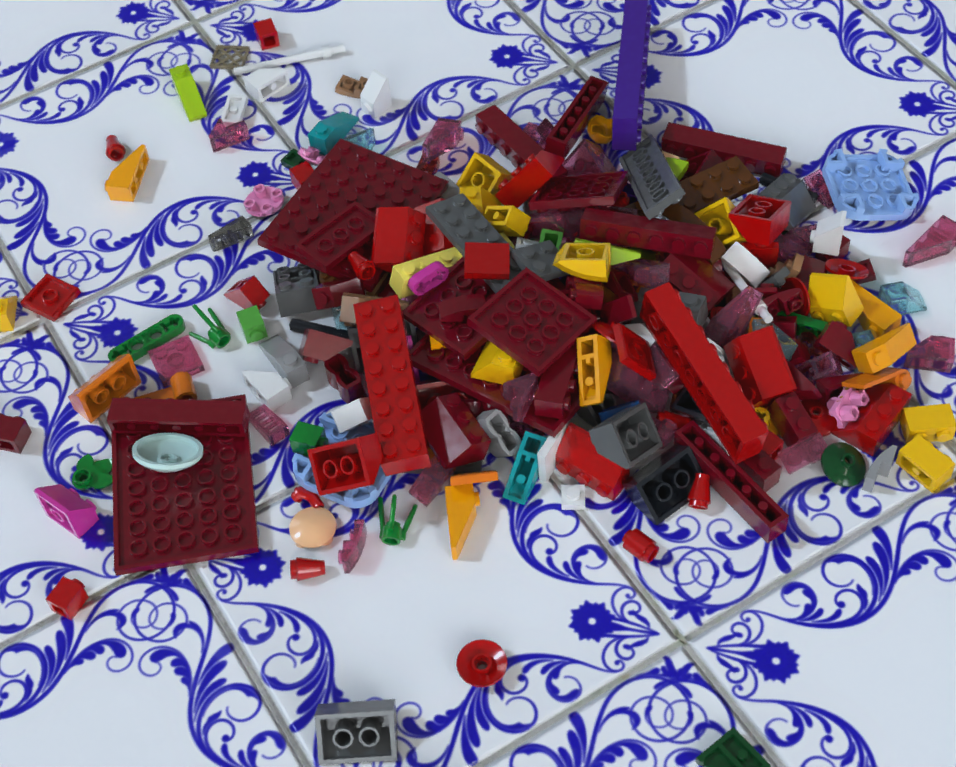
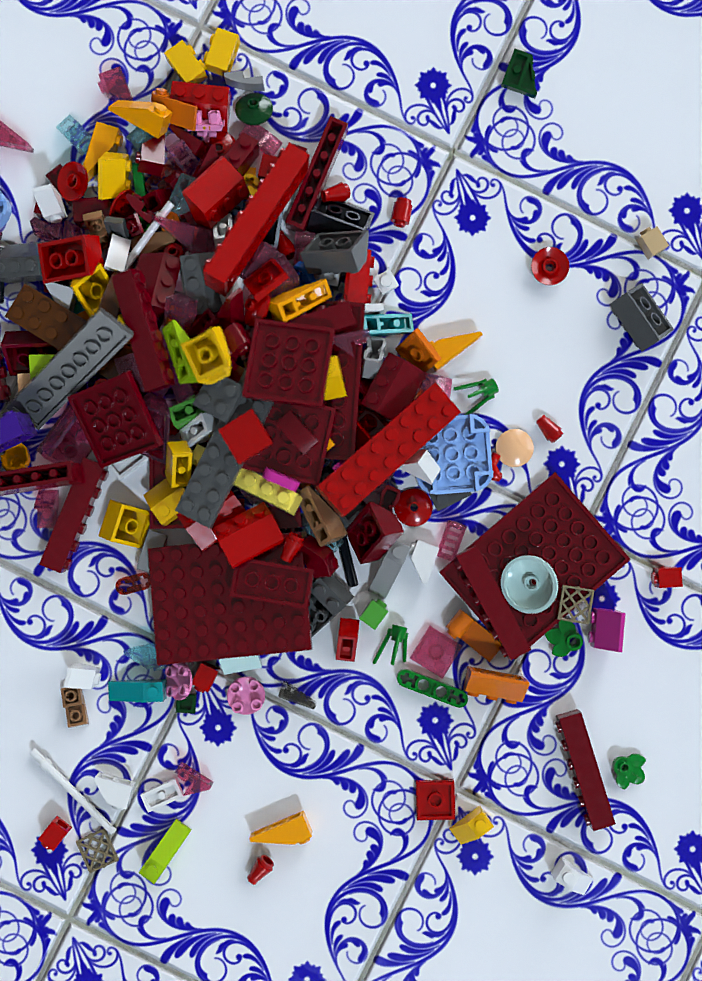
camera: 130 degrees left, 35 degrees up
green brick [289,421,328,457] -> none
red slope [307,432,383,496] -> none
clear pink slope [338,519,367,574] -> none
clear pink slope [422,118,464,163] -> none
red slope [494,150,565,208] -> none
none -> red dish [394,489,433,527]
none -> dark tan window [557,585,594,625]

